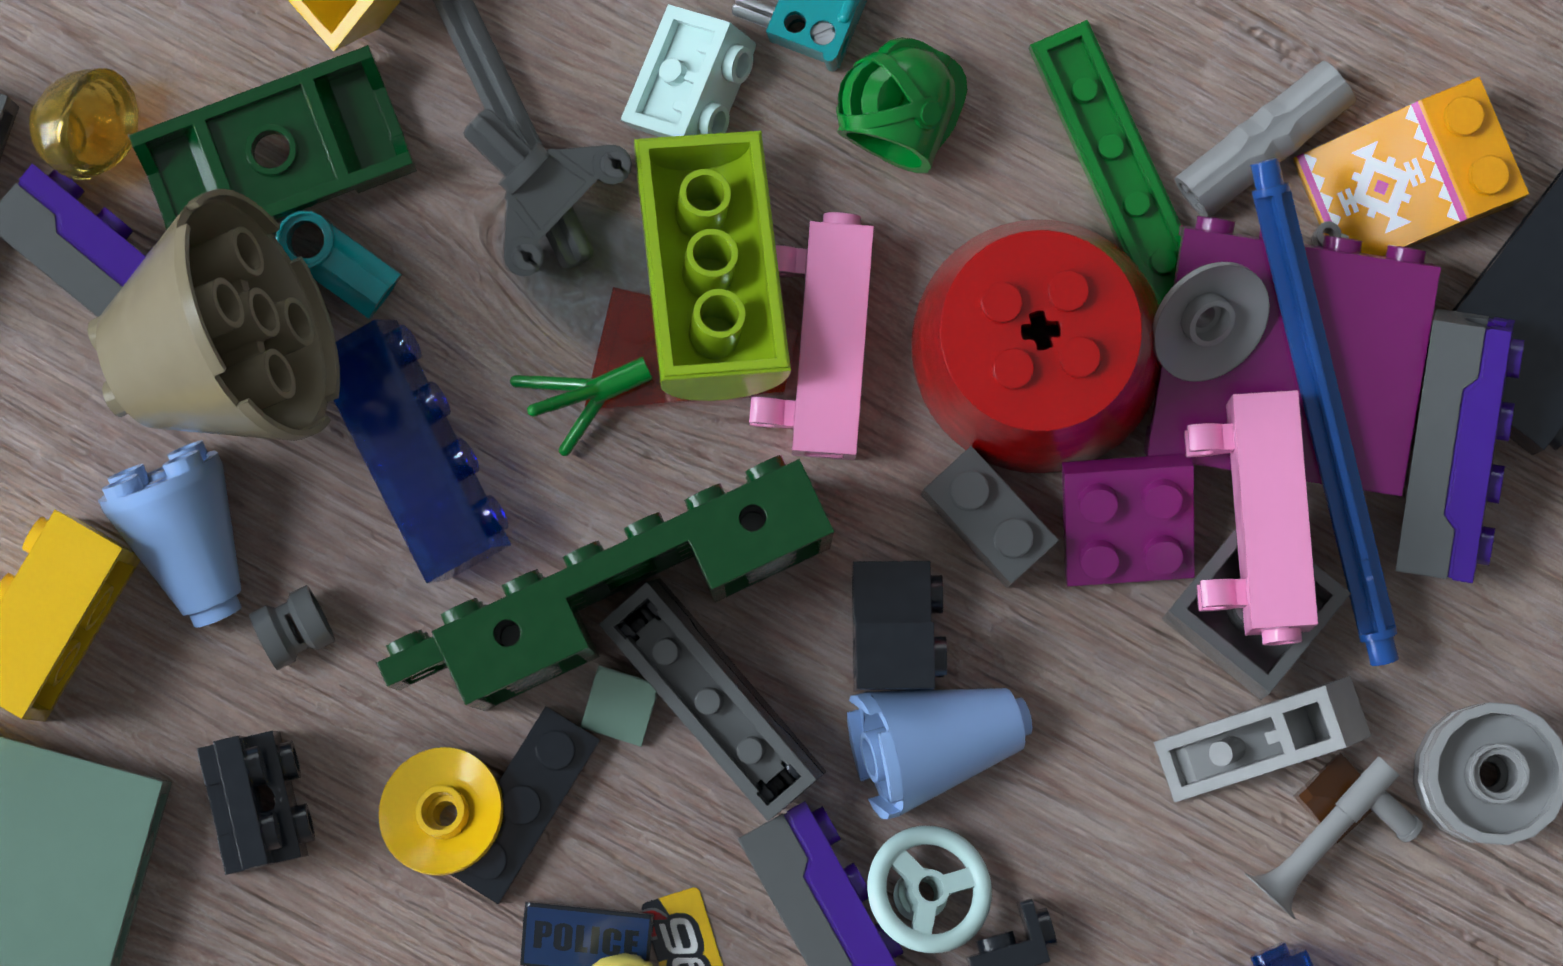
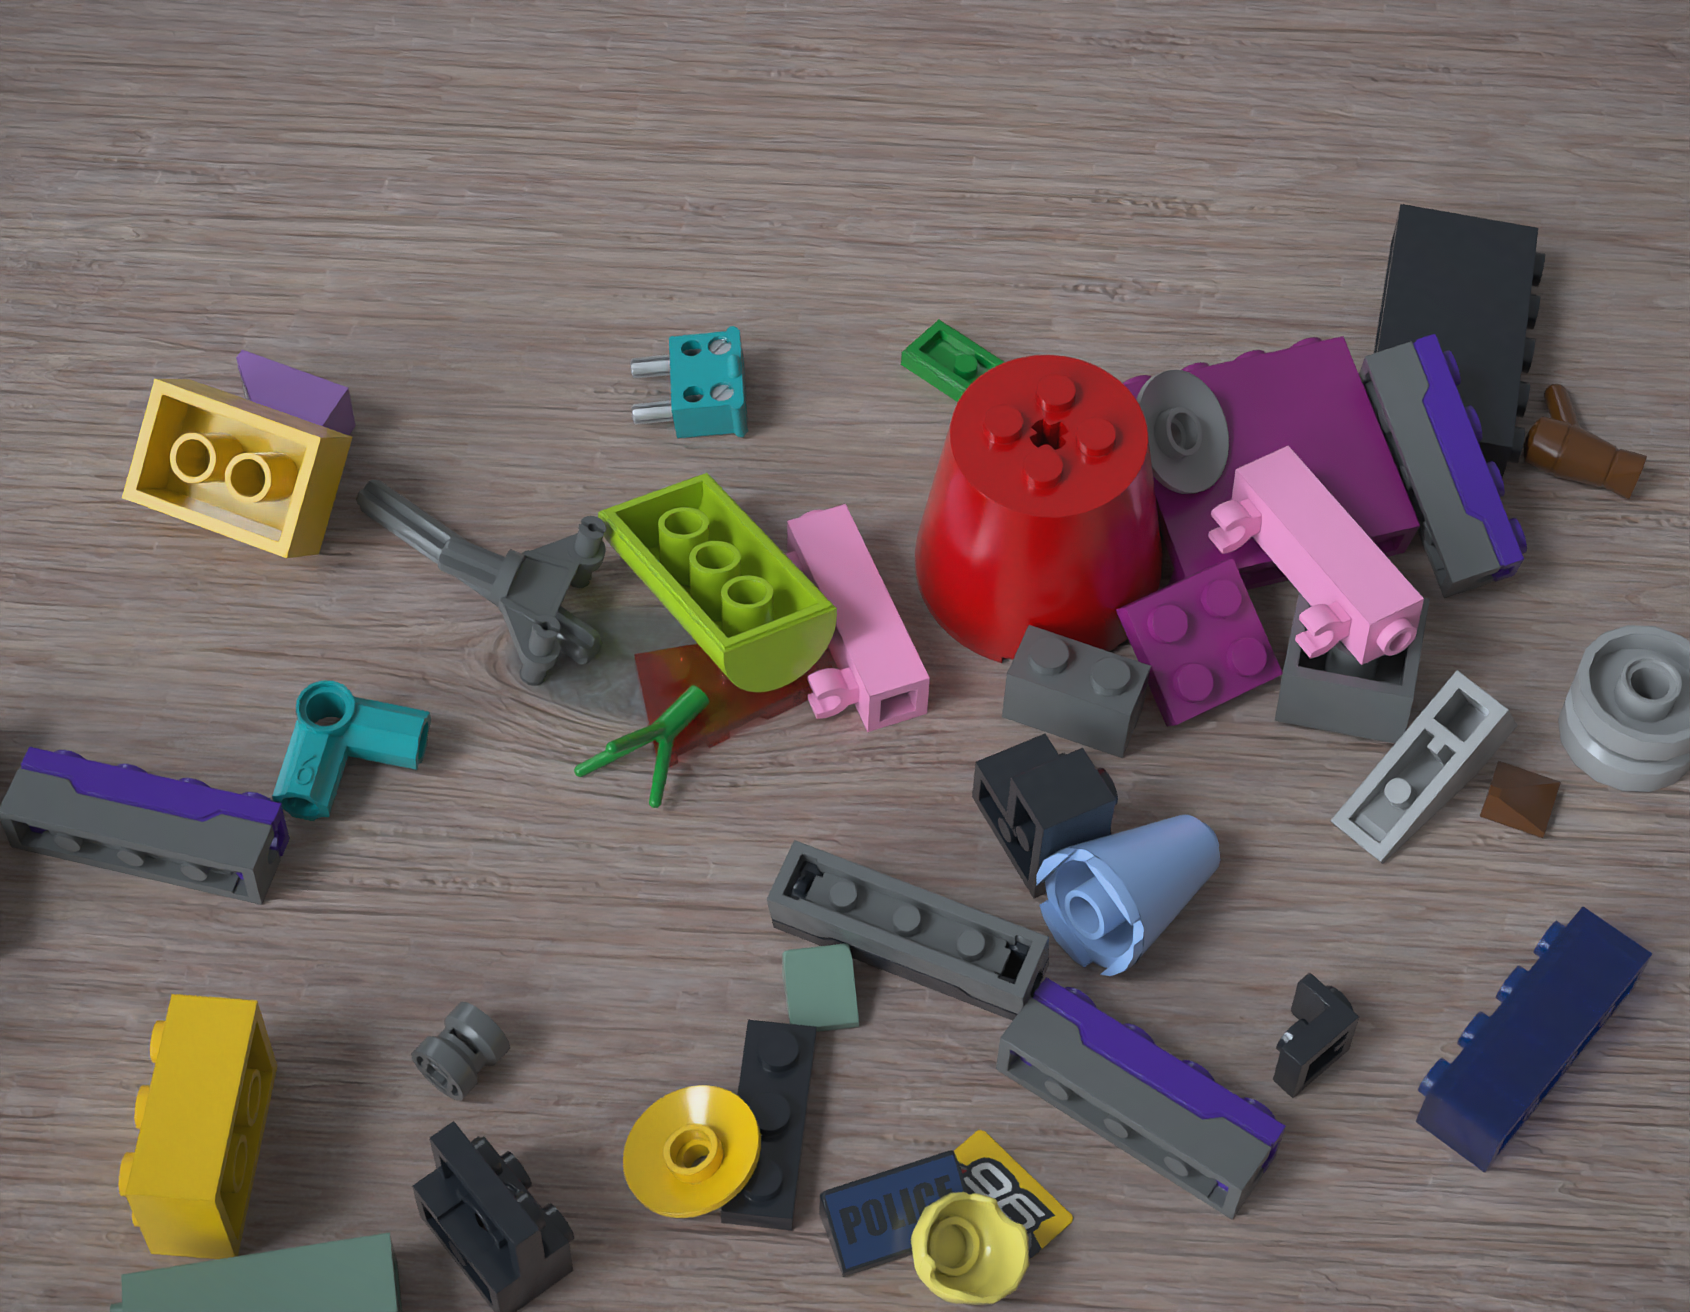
camera: 25 degrees left, 30 degrees down
clear yellow hat [29,68,139,180] -> none
dark tan cone [87,189,340,441] -> none
light blue cone [98,440,242,628] -> none
dark green piece [128,45,417,230] -> none
clear blue brick [334,319,511,583] -> none
dark green piece [376,455,834,711] -> none
light aqua bracket [621,4,756,137] -> none
green helmet [836,37,968,173] -> none
light aqua piece [867,826,992,953] -> none
light grey axle [1174,61,1356,217] -> none
light grey piece [1245,756,1423,919] -> none
blue piece [1250,158,1399,666] -> none
light orange slope [1292,76,1529,257] -> none

